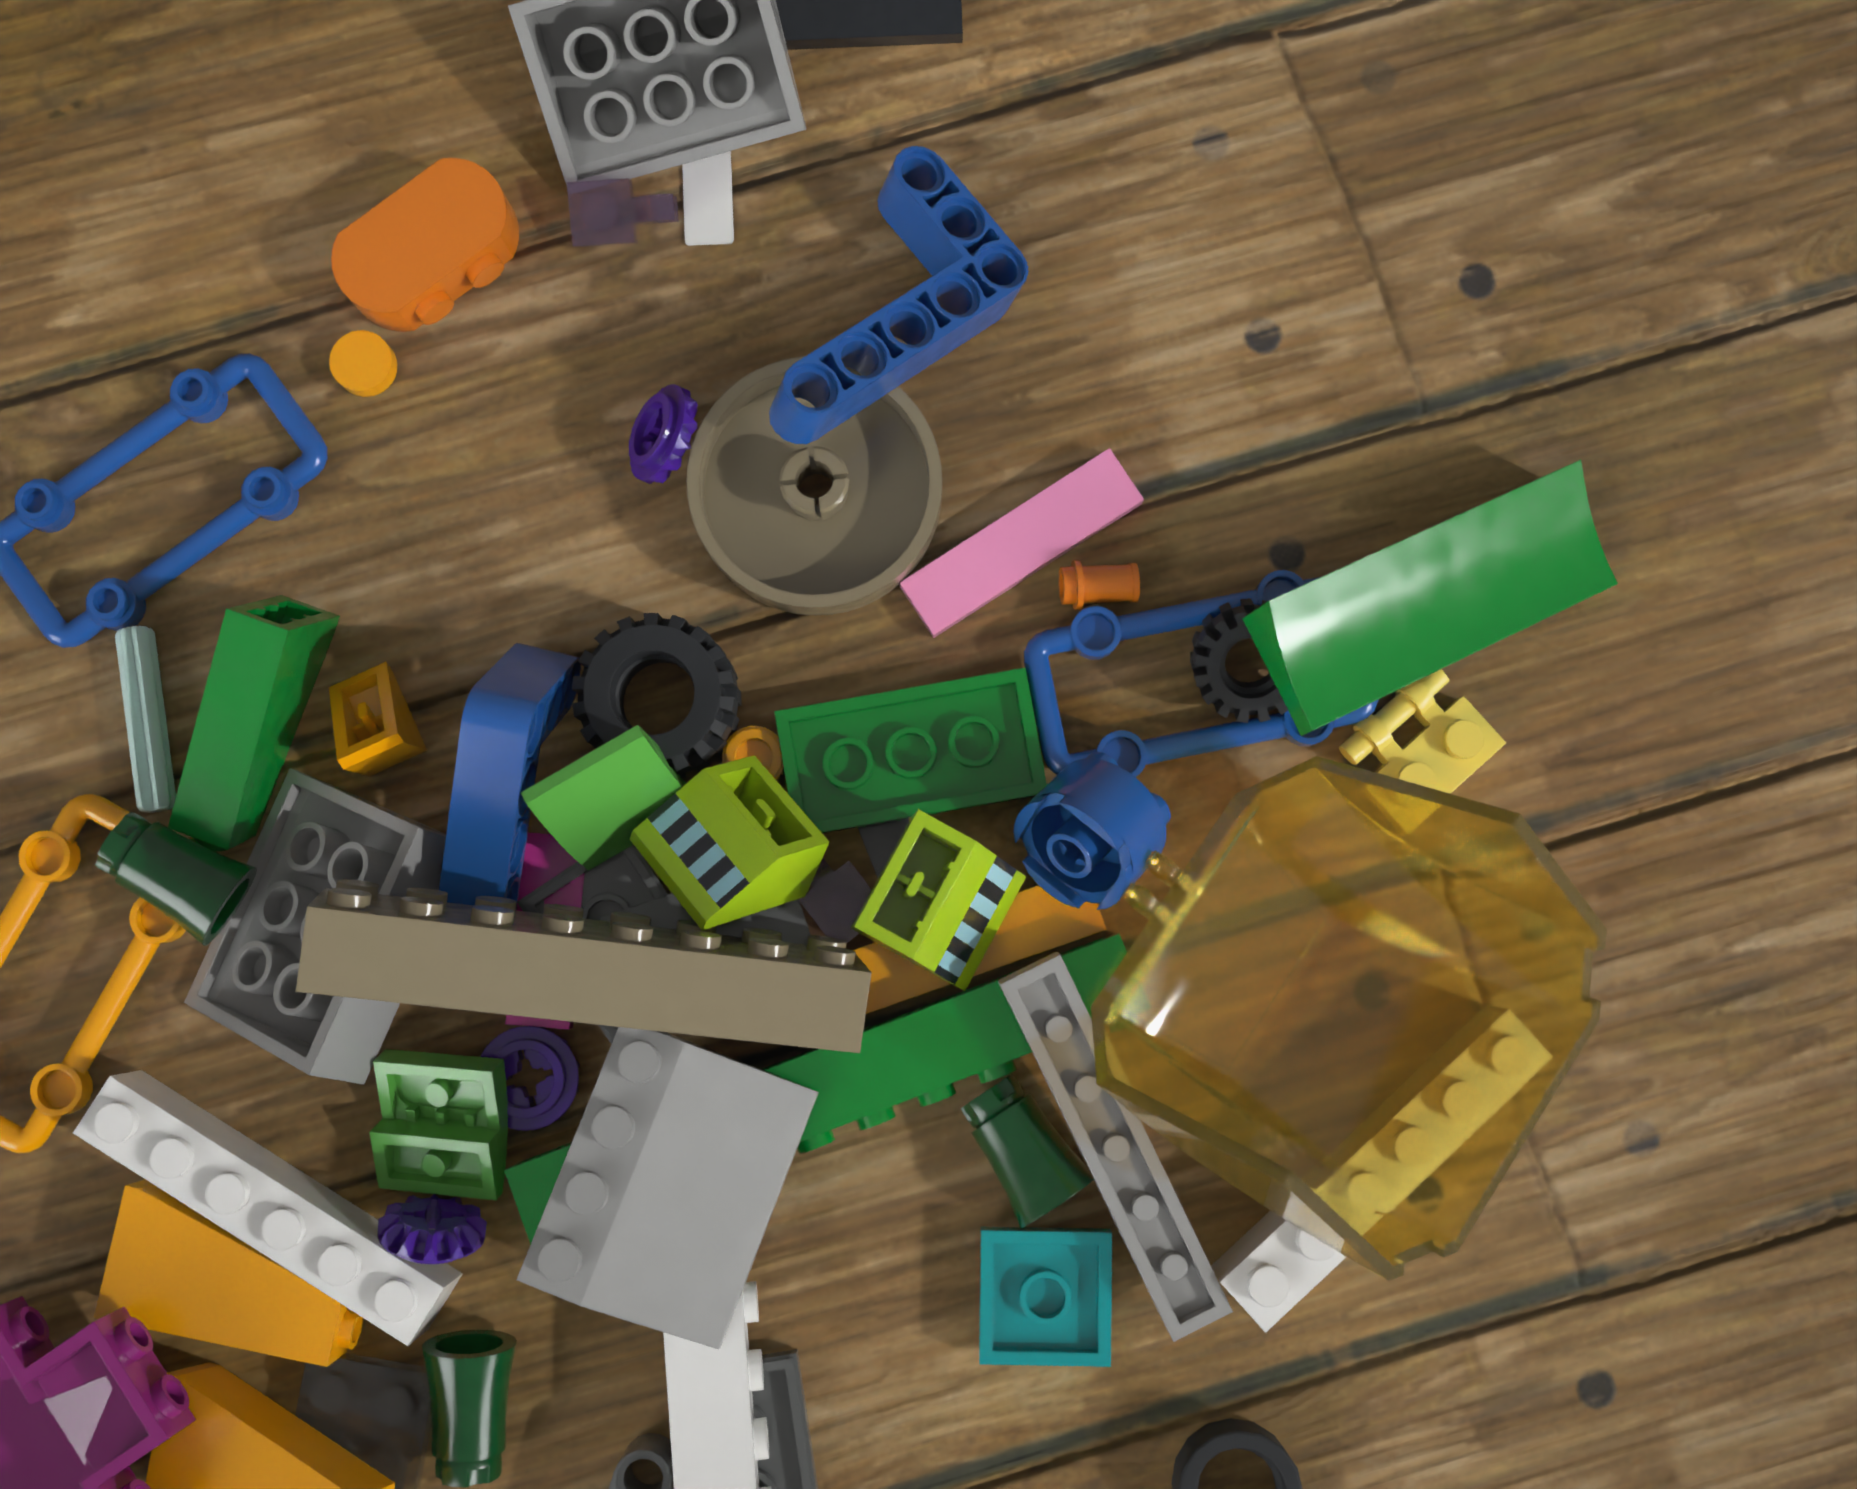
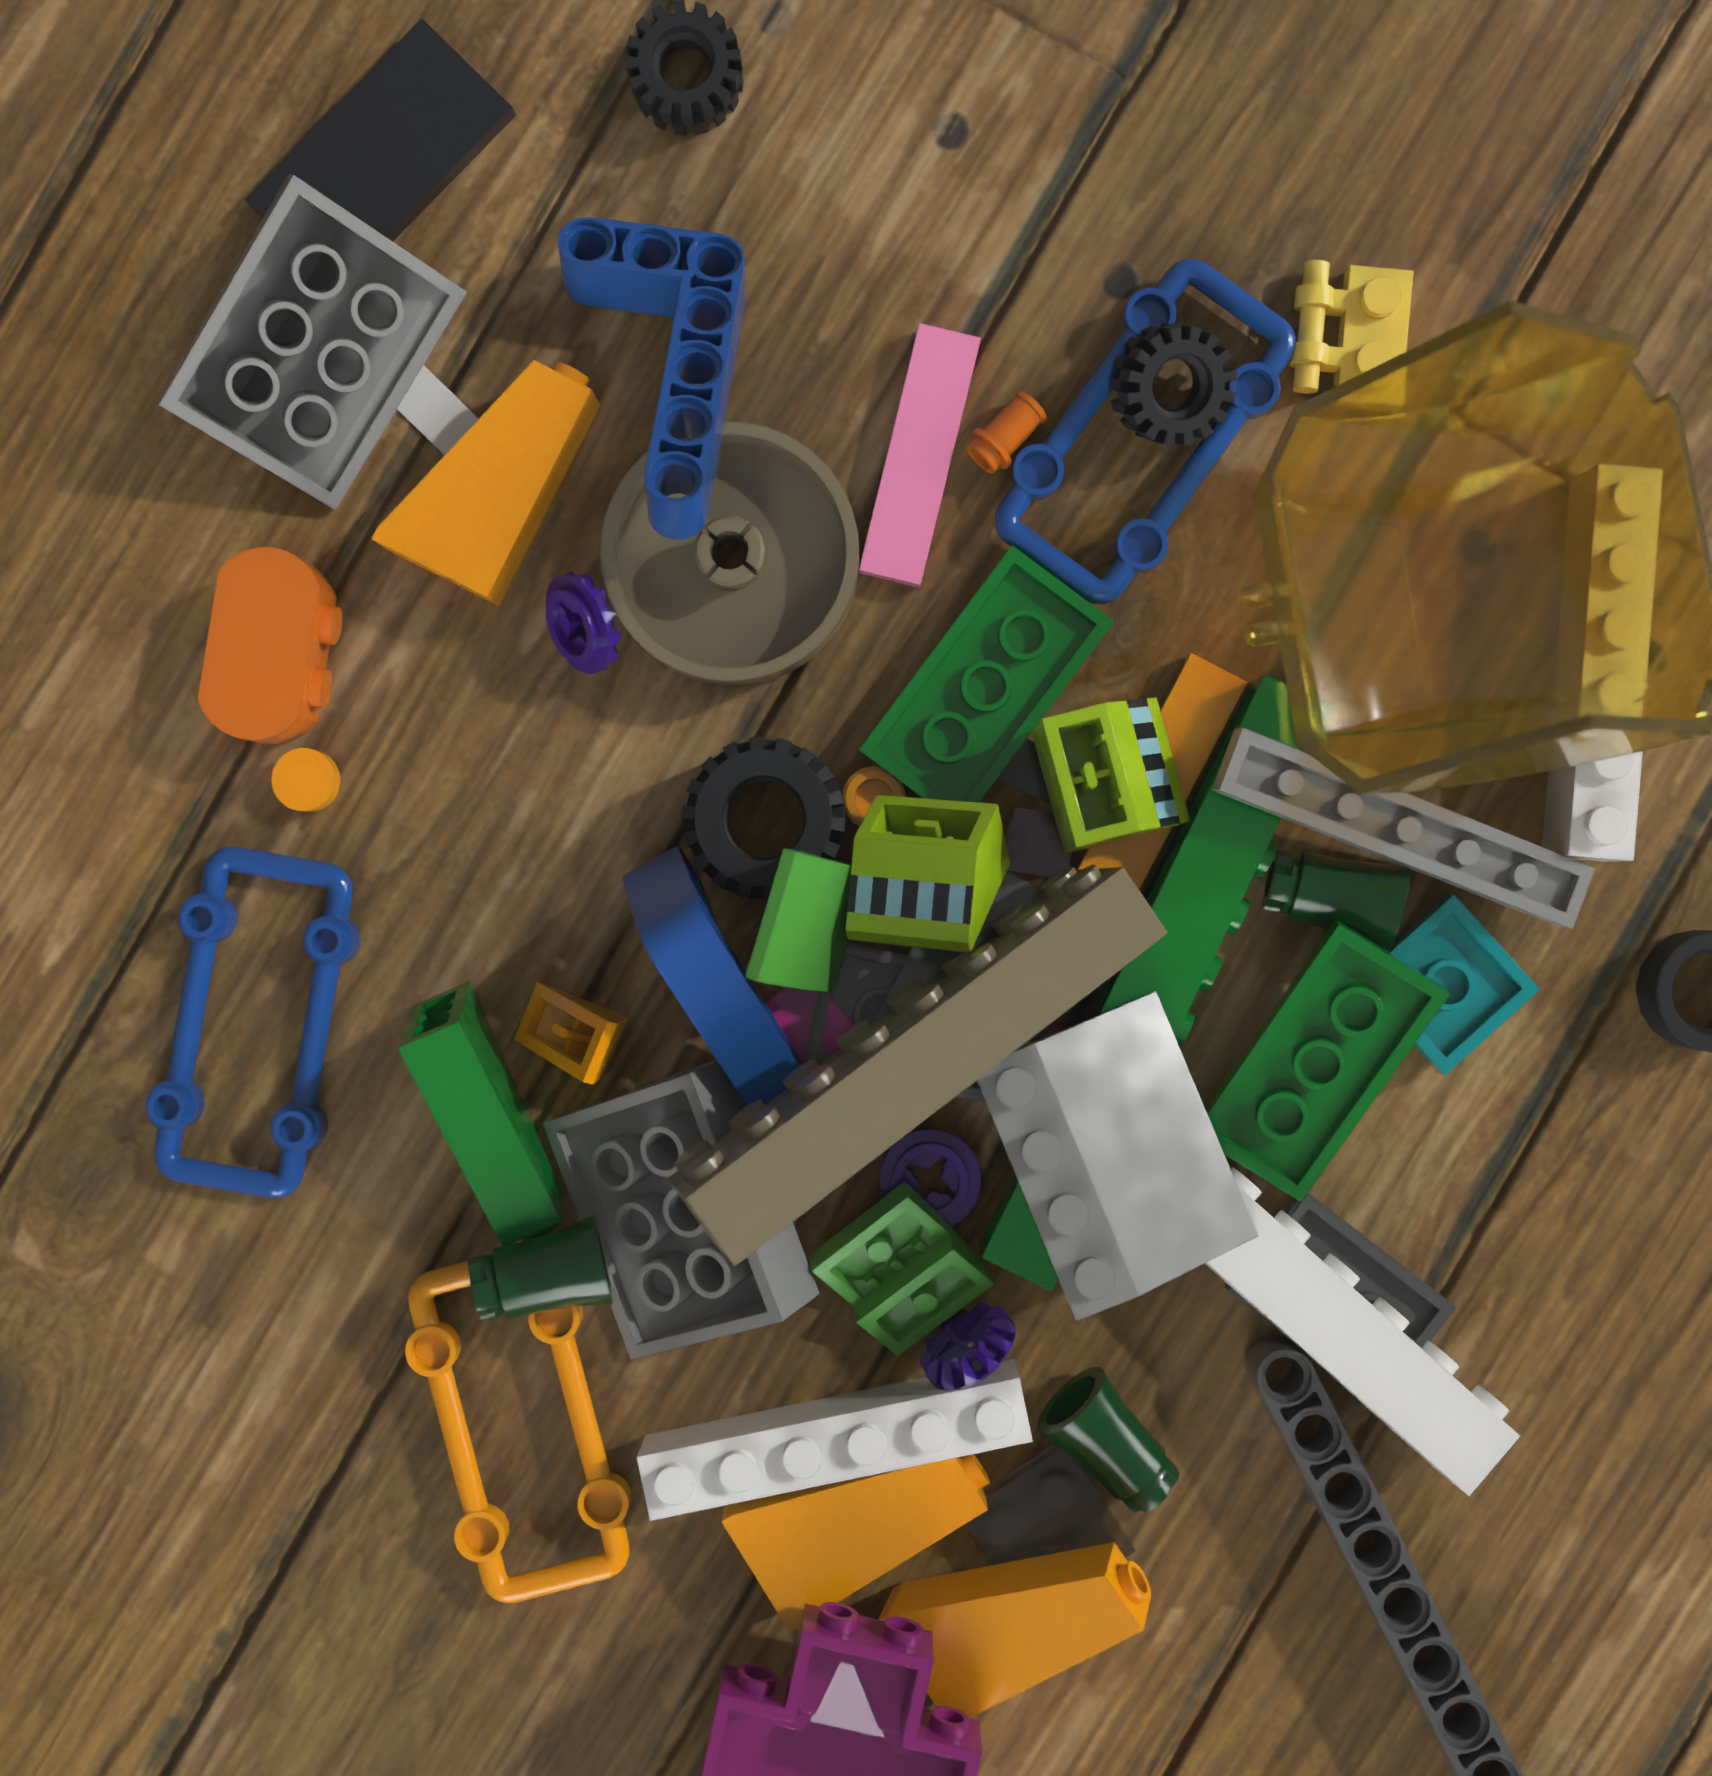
camera: 45 degrees left, 5 degrees up
light aqua axle [115,626,176,813] -> none
plate [567,178,679,248] -> none
blue brick [1013,752,1171,910] -> none
green arch [1242,460,1618,736] -> none
none -> light orange slope [372,360,600,606]
none -> black tyre [625,0,744,136]
none -> green plate [1205,919,1450,1202]

